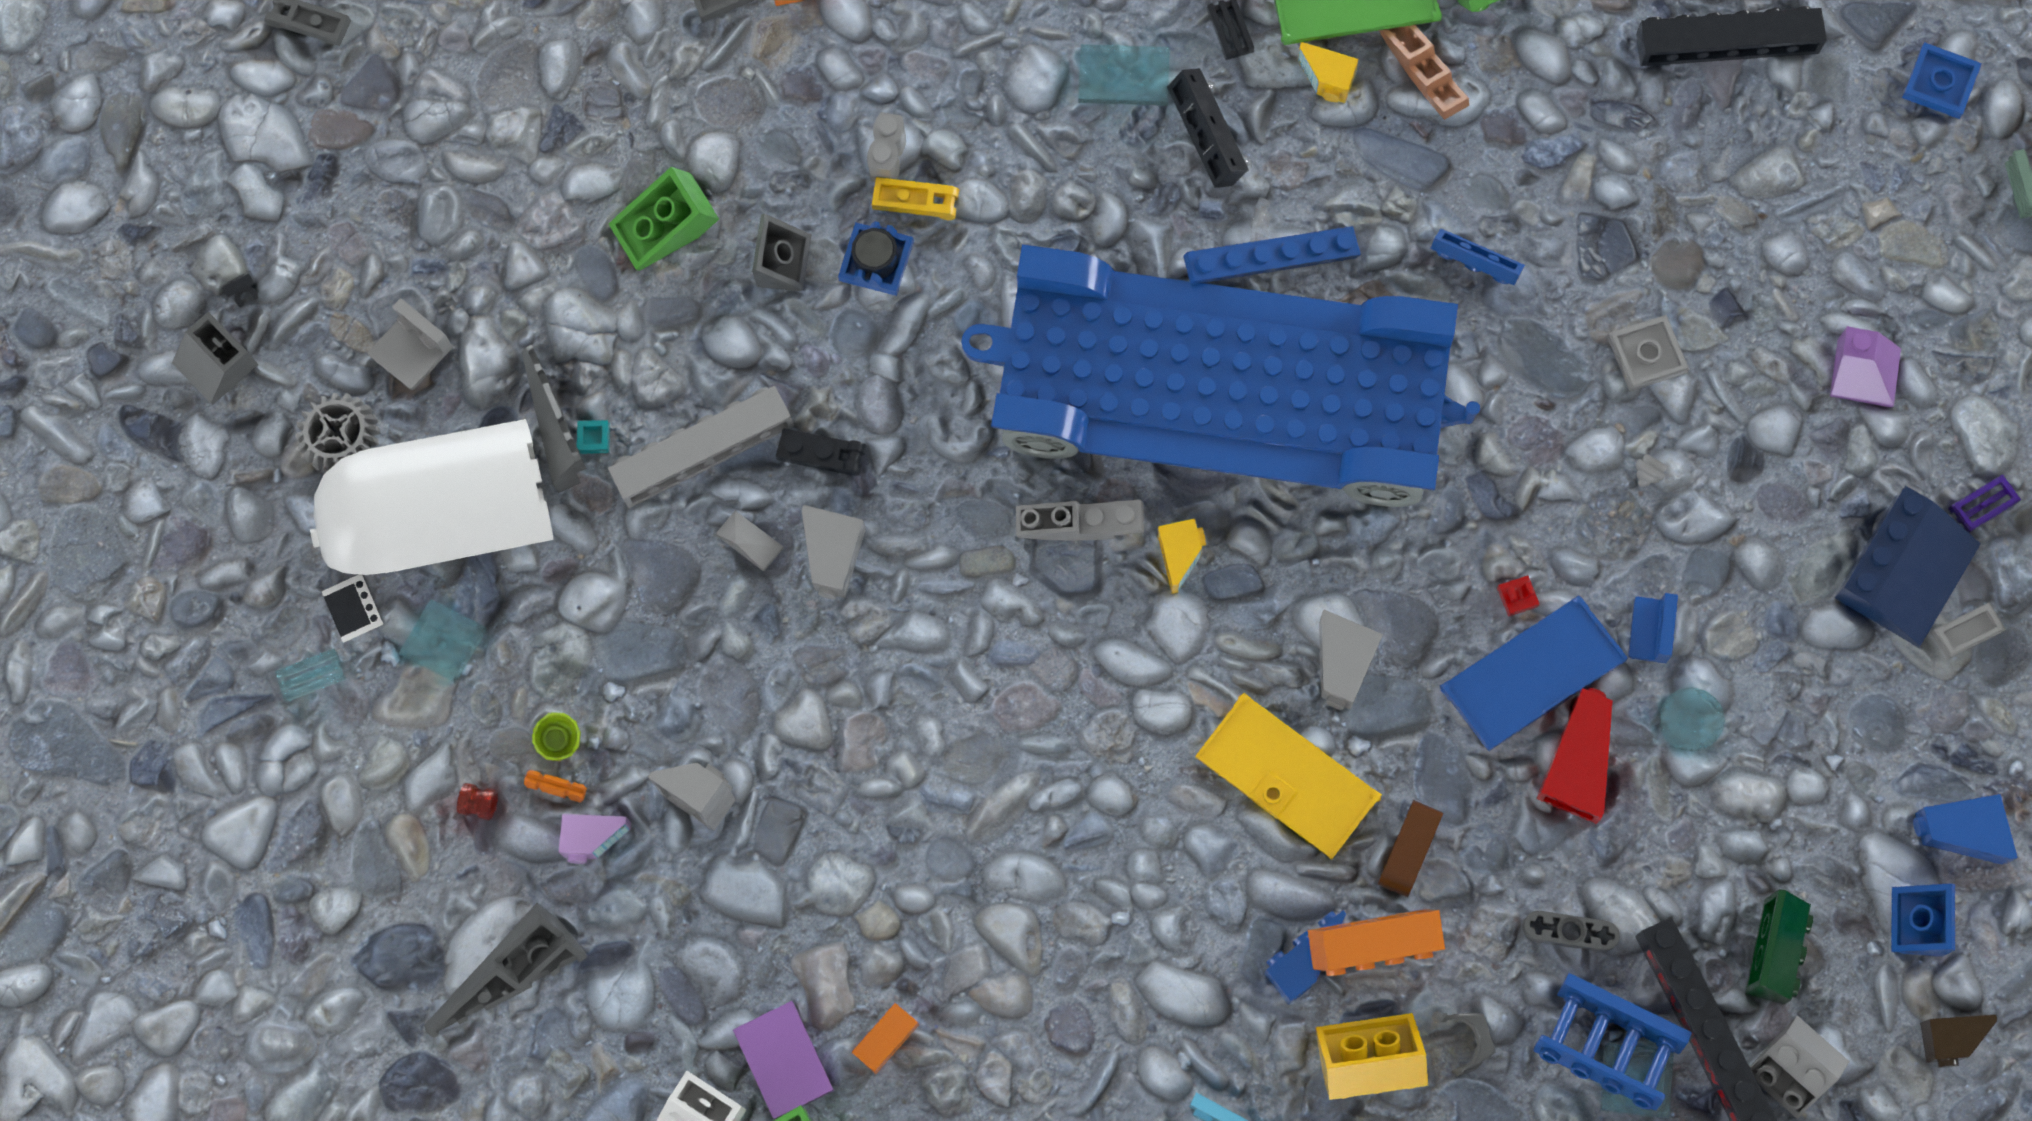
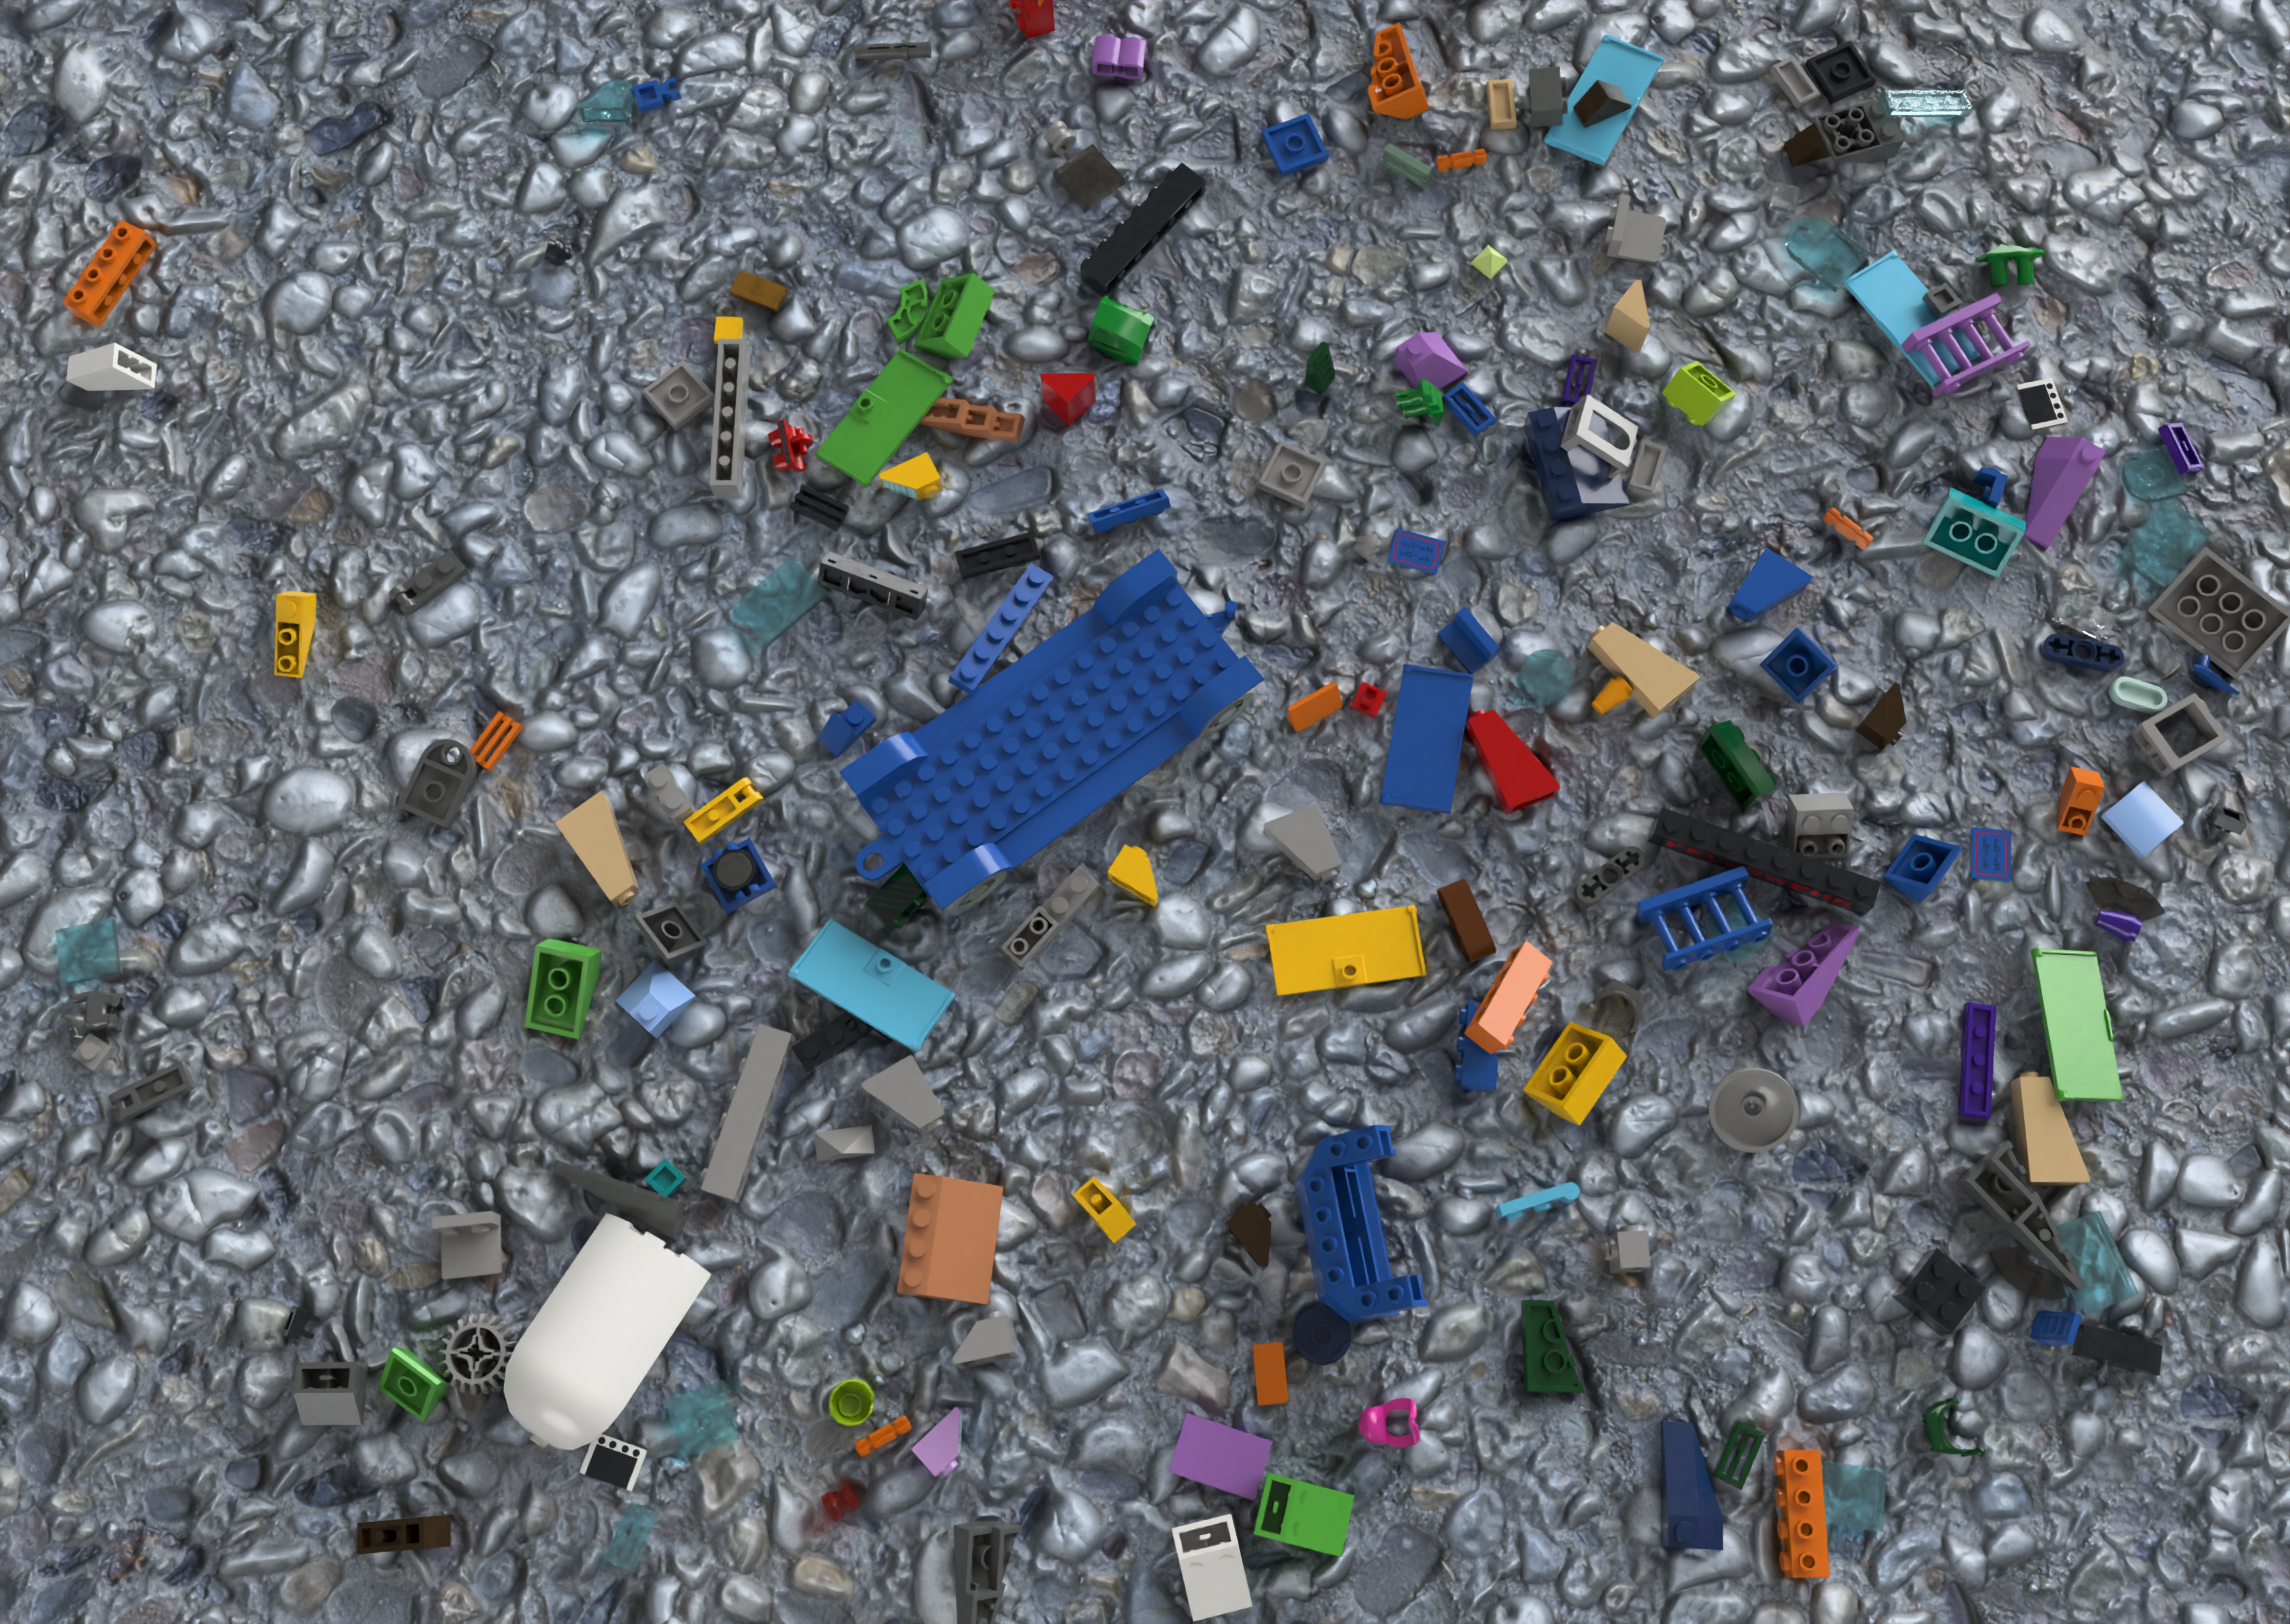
camera: 50 degrees left, 0 degrees up
none -> dark brown slope [357,1515,451,1555]
none -> bright green slope [378,1347,451,1423]
none -> tan slope [555,791,640,908]
none -> light blue slope [616,959,696,1039]
none -> medium azure door [788,918,956,1053]
none -> blue slope [818,700,876,758]
none -> brick [865,864,930,932]
none -> nougat slope [897,1173,1004,1305]
none -> black plate [955,531,1040,580]
none -> red slope [1041,373,1096,426]
none -> yellow slope [1072,1176,1136,1243]
none -> green slope [1088,296,1155,365]
none -> dark brown slope [1225,1200,1271,1271]
none -> orange slope [1286,682,1343,732]
none -> dark blue tile [1292,1305,1351,1366]
none -> blue wedge [1295,1125,1428,1323]
none -> dark green slope [1305,341,1335,395]
none -> blue sticker [1387,528,1446,575]
none -> green connector [1395,379,1444,425]
none -> blue tile [1442,382,1497,438]
none -> yellowish green slope [1471,245,1508,279]
none -> light grey panel [1560,394,1638,479]
none -> tan slope [1588,622,1700,719]
none -> light orange cone [1591,676,1633,715]

